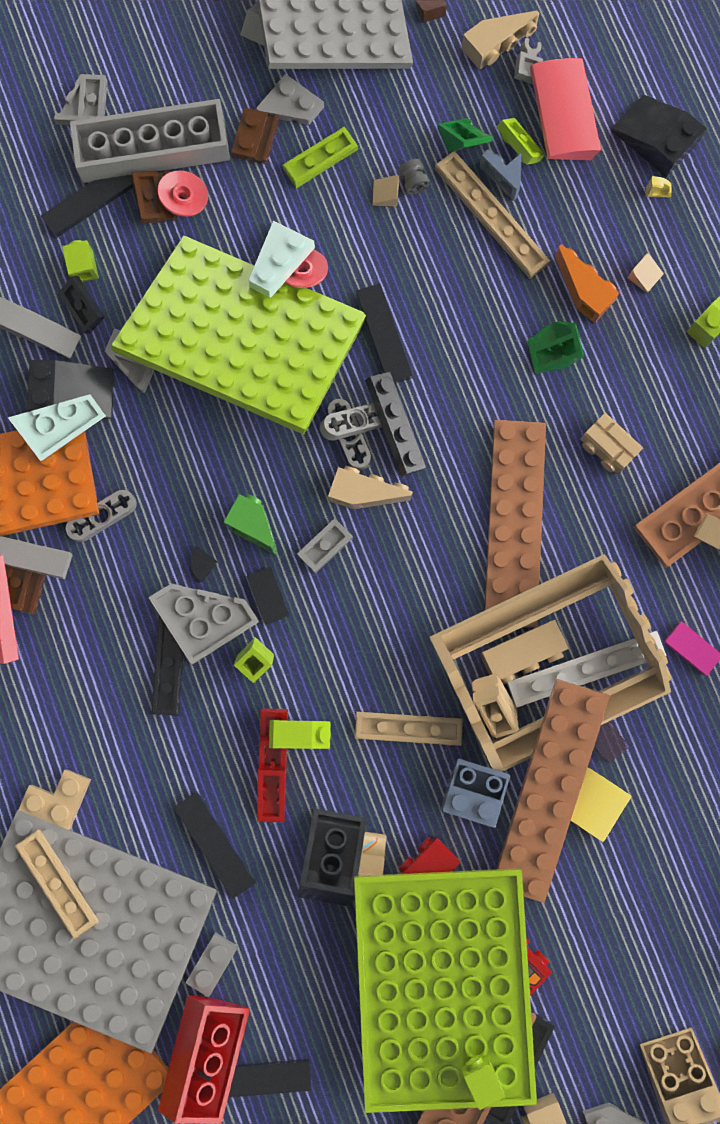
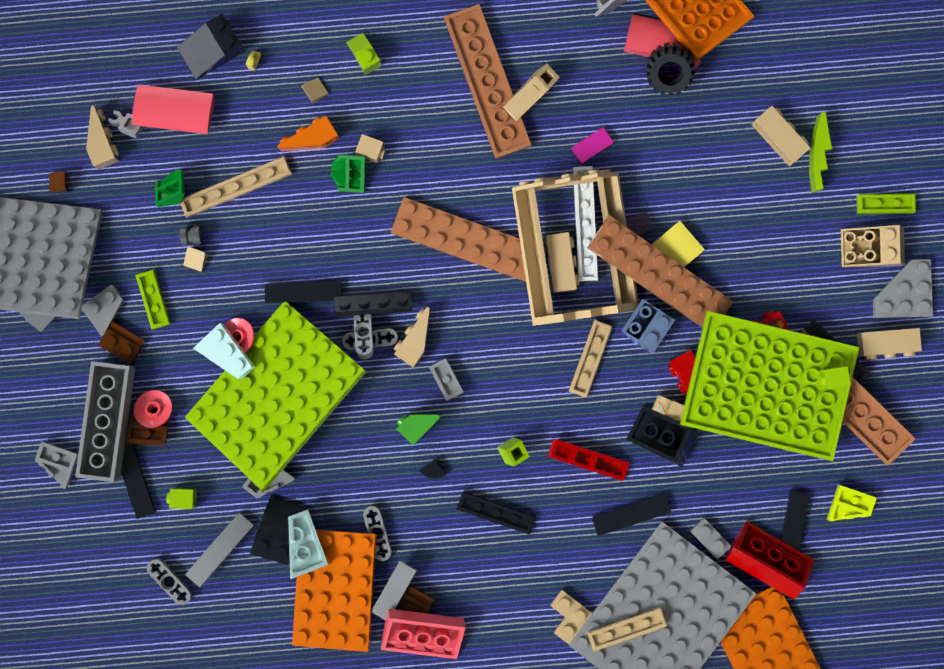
camera: 70 degrees left, 5 degrees up
black plate [58,276,105,333] -> none
light grey plate [148,583,259,665] -> none
black tile [247,567,290,625] -> none
lime slope [269,720,331,749] -> none
tan brick [472,674,519,738] -> none
sand blue slope [479,149,521,201] -> none
lime plate [496,118,545,165] -> none
tan brick [580,413,643,474] -> none
none -> tan brick [355,134,386,163]

